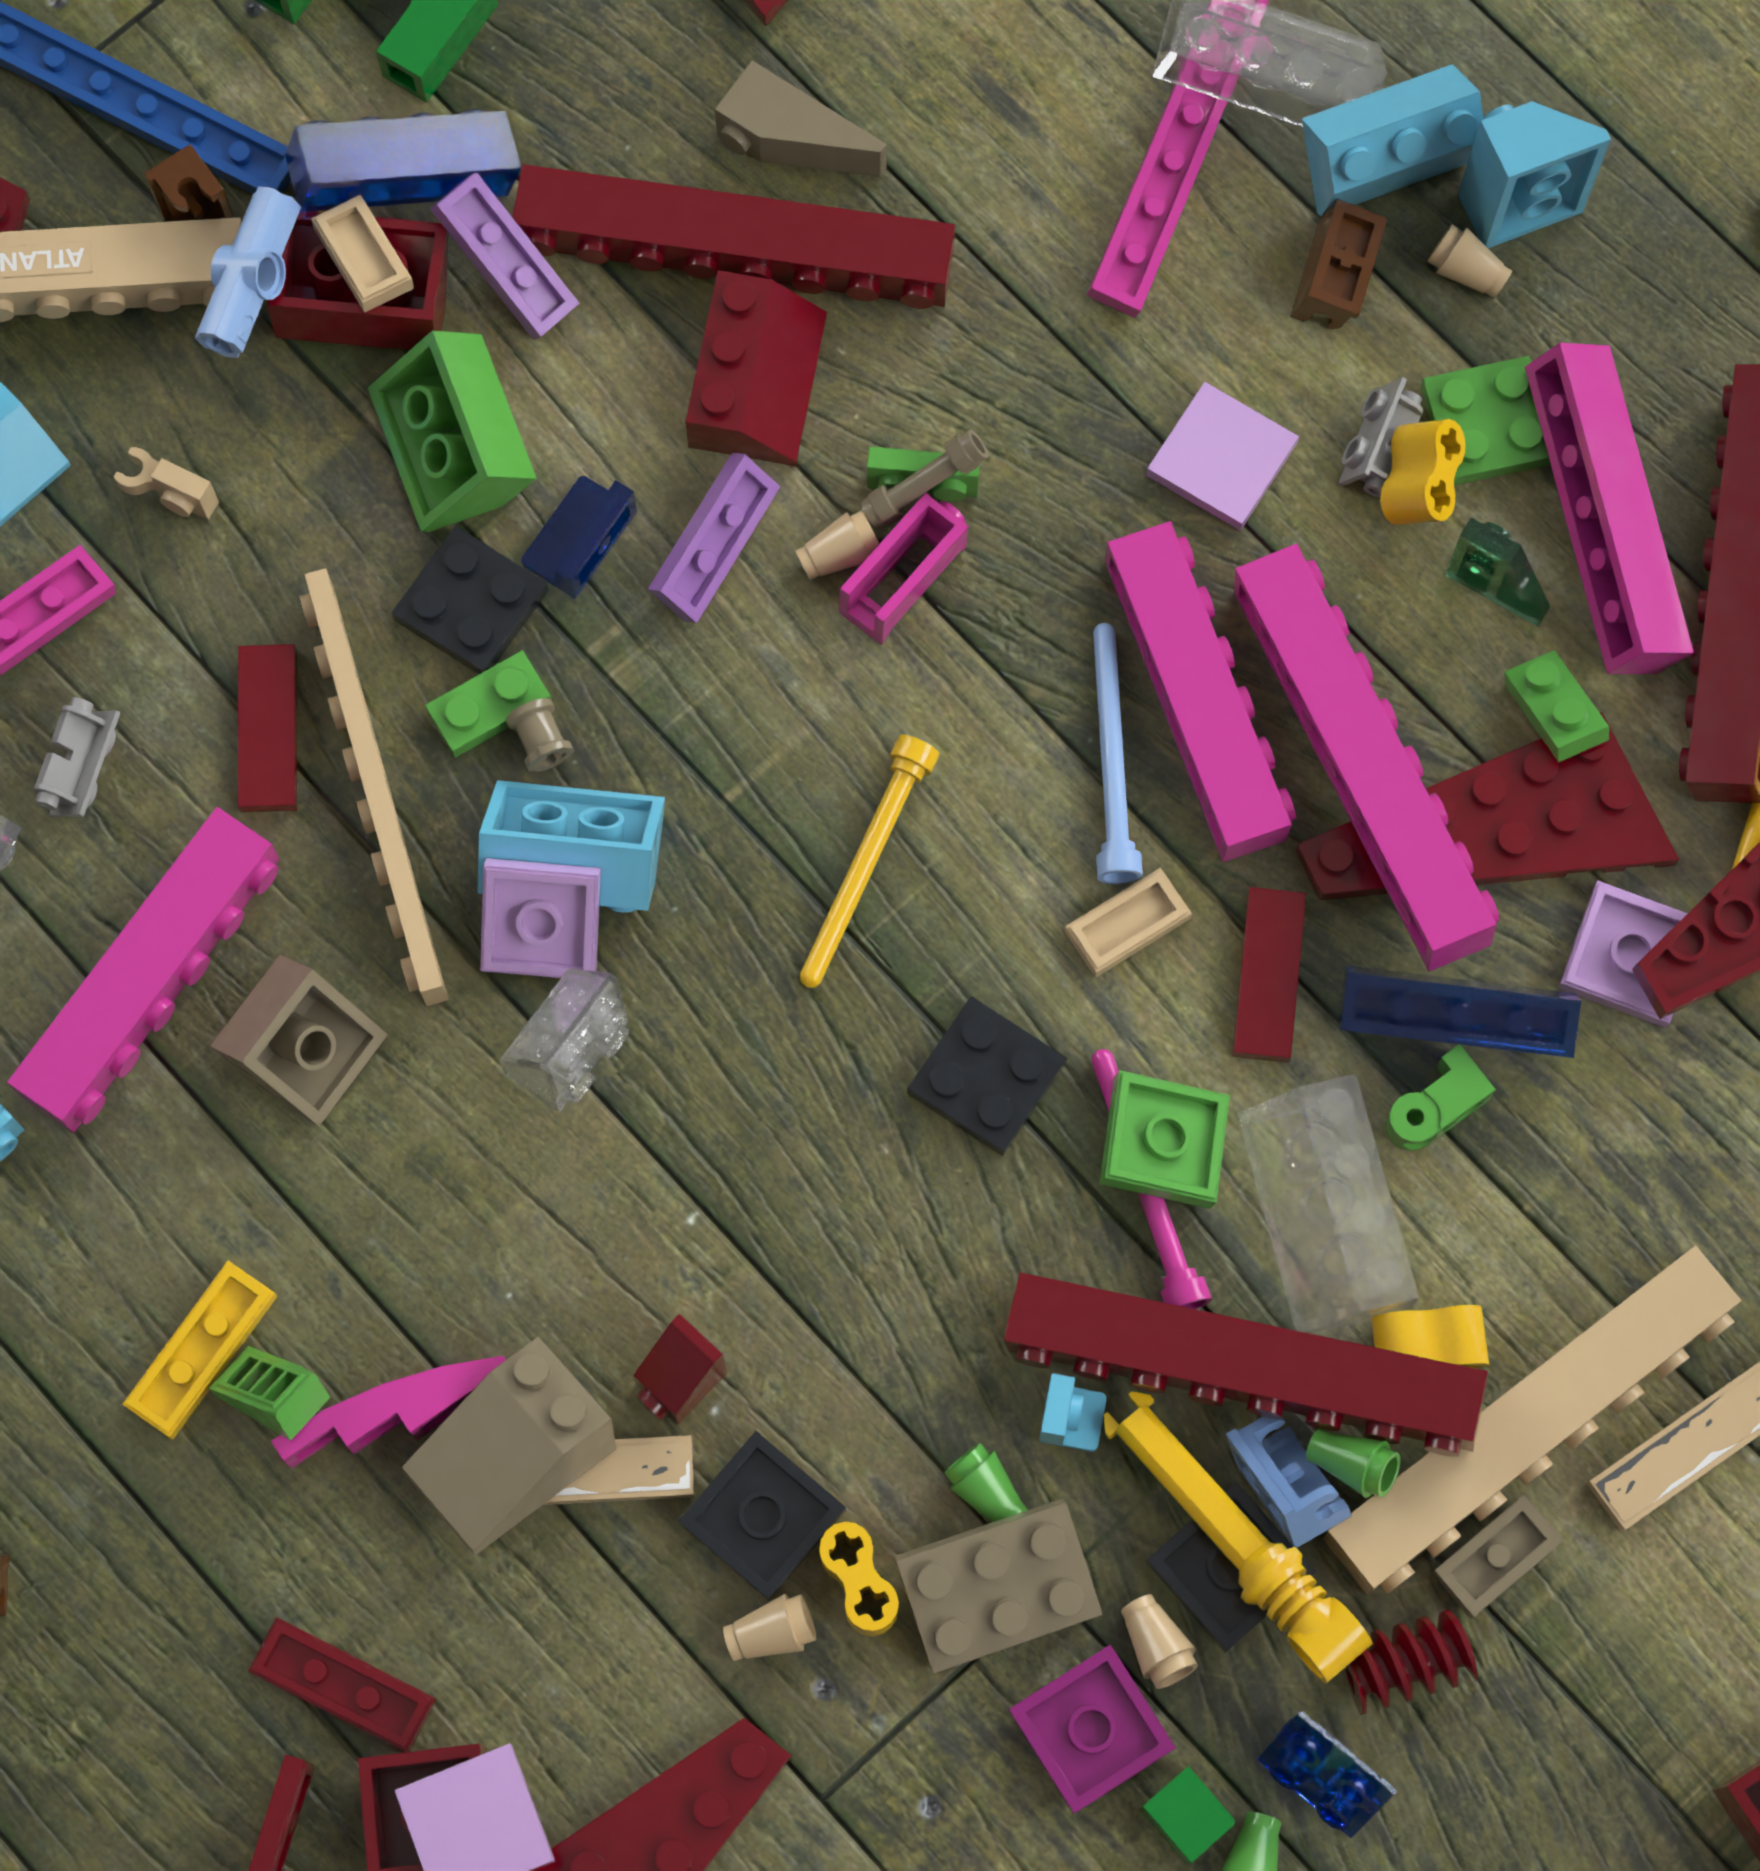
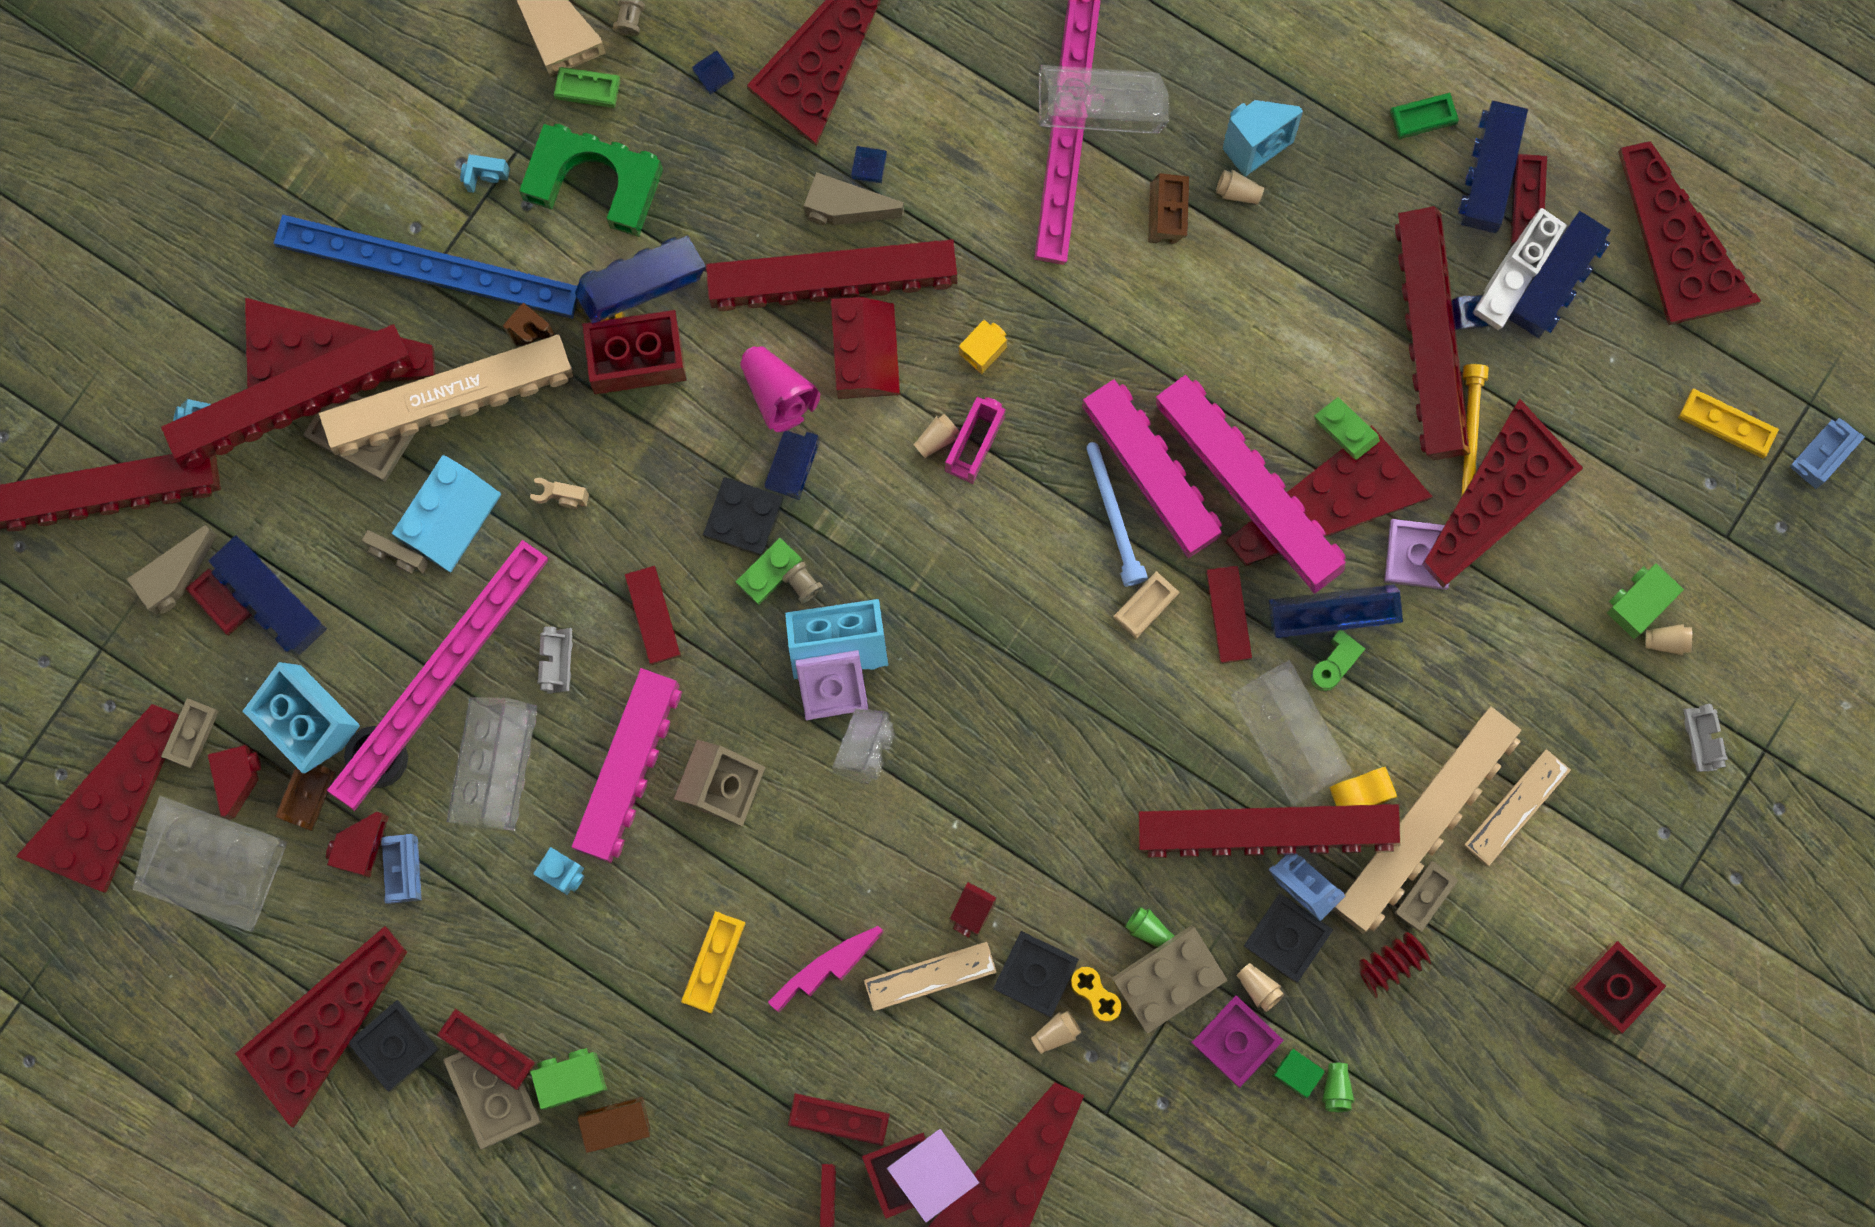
camera: 10 degrees left, 5 degrees up
light blue piece [195,187,301,358] -> none
bright green slope [209,1346,330,1441] -> none
tan plate [300,568,449,1006] -> none
tan tile [311,195,414,313] -> none
bright green slope [367,330,537,532] -> none
dark tan slope [402,1336,616,1556] -> none
medium lavender plate [430,172,580,340] -> none
medium lavender plate [648,453,780,623] -> none
yellow piece [800,734,940,988] -> none
dark tan bar [861,429,988,530] -> none
bright green plate [867,446,980,502] -> none
black plate [907,996,1067,1156] -> none
medium azure bracket [1039,1373,1107,1452] -> none
dark pink piece [1091,1049,1212,1309] -> none
bright green tile [1099,1070,1230,1209] -> none
yellow piece [1104,1391,1373,1684] -> none
lavender tile [1146,382,1299,531] -> none
clear blue hinge [1257,1710,1397,1838] -> none
medium azure slope [1302,64,1483,217] -> none
bright green cone [1306,1428,1400,1498] -> none
light grey hinge [1338,377,1423,497] -> none
yellow axle [1380,419,1466,525] -> none
bright green plate [1420,356,1551,486] -> none
clear green wing [1445,517,1550,627] -> none
dark pink brick [1525,343,1694,674] -> none
none -> dark pink cone [740,346,820,432]
none -> clear blue plate [851,146,887,184]
none -> yellow brick [959,320,1007,374]

